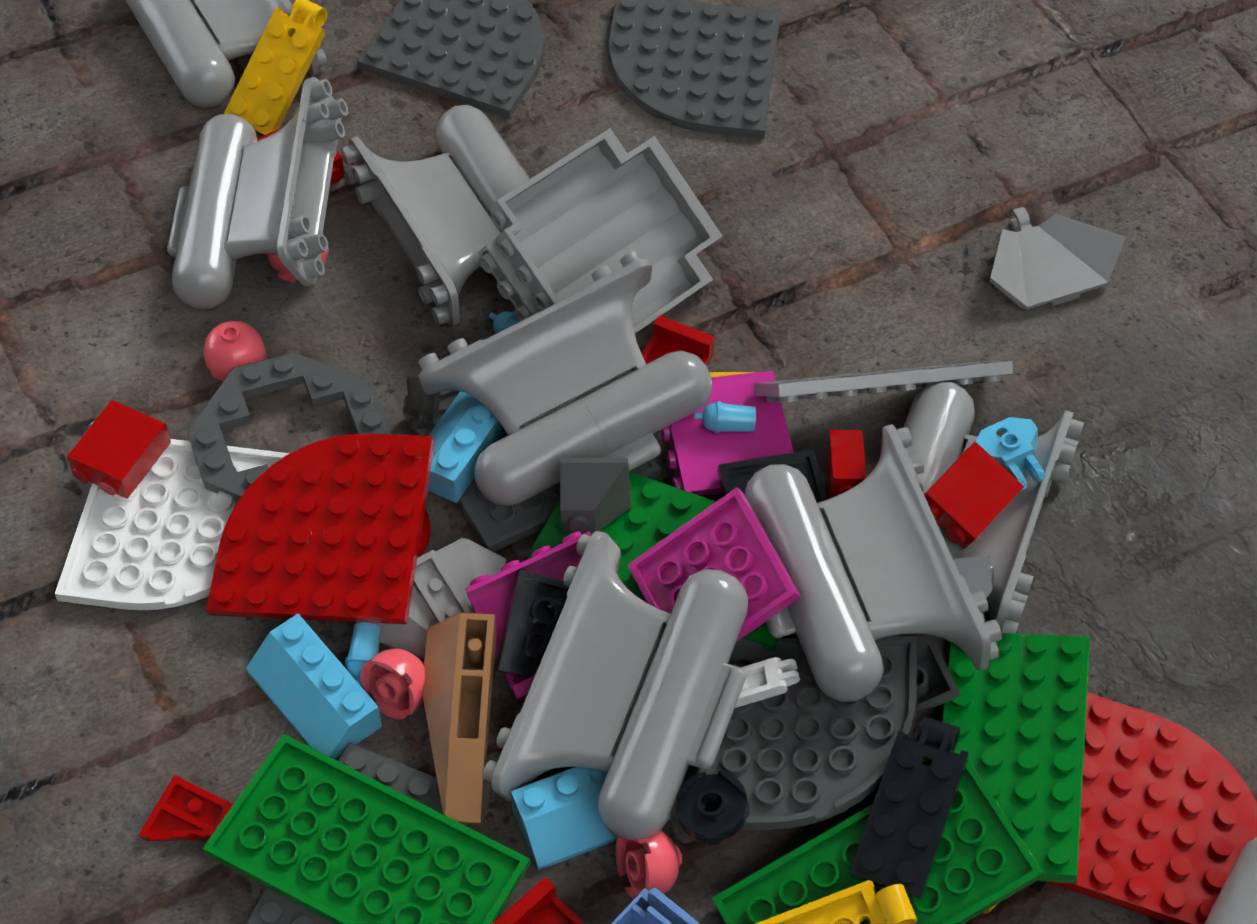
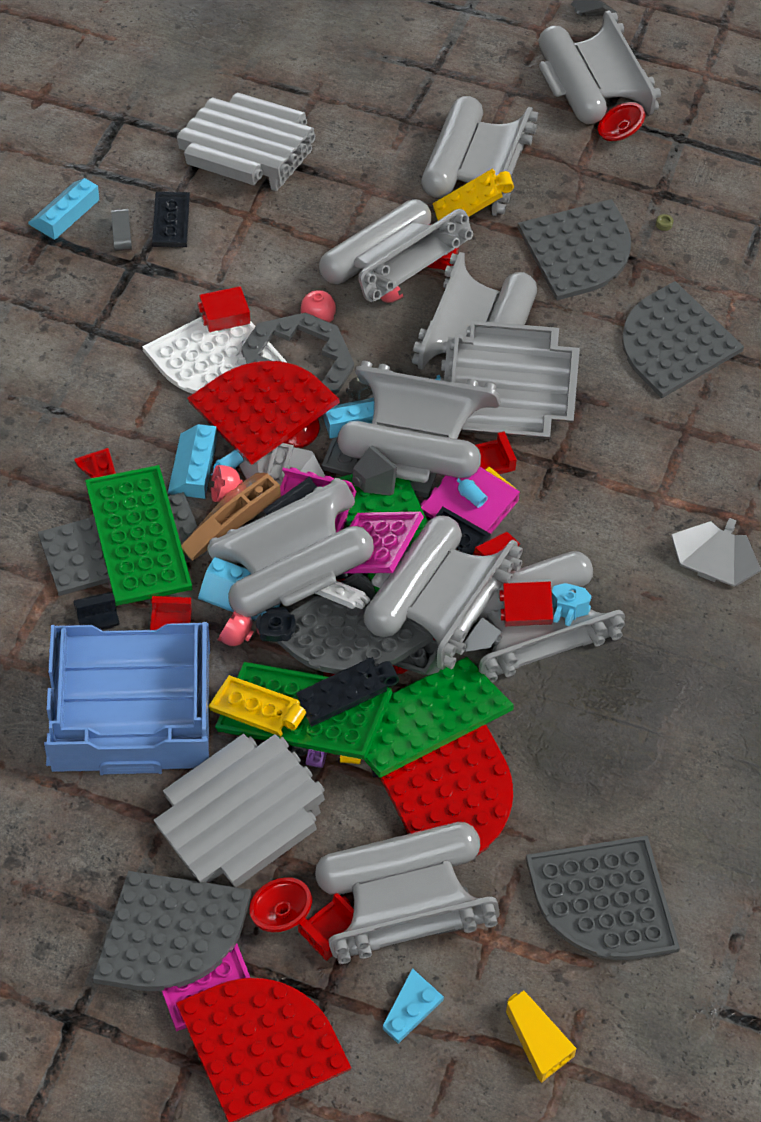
camera: 45 degrees right, 0 degrees up
light grey plate [754,361,1013,403] -> none

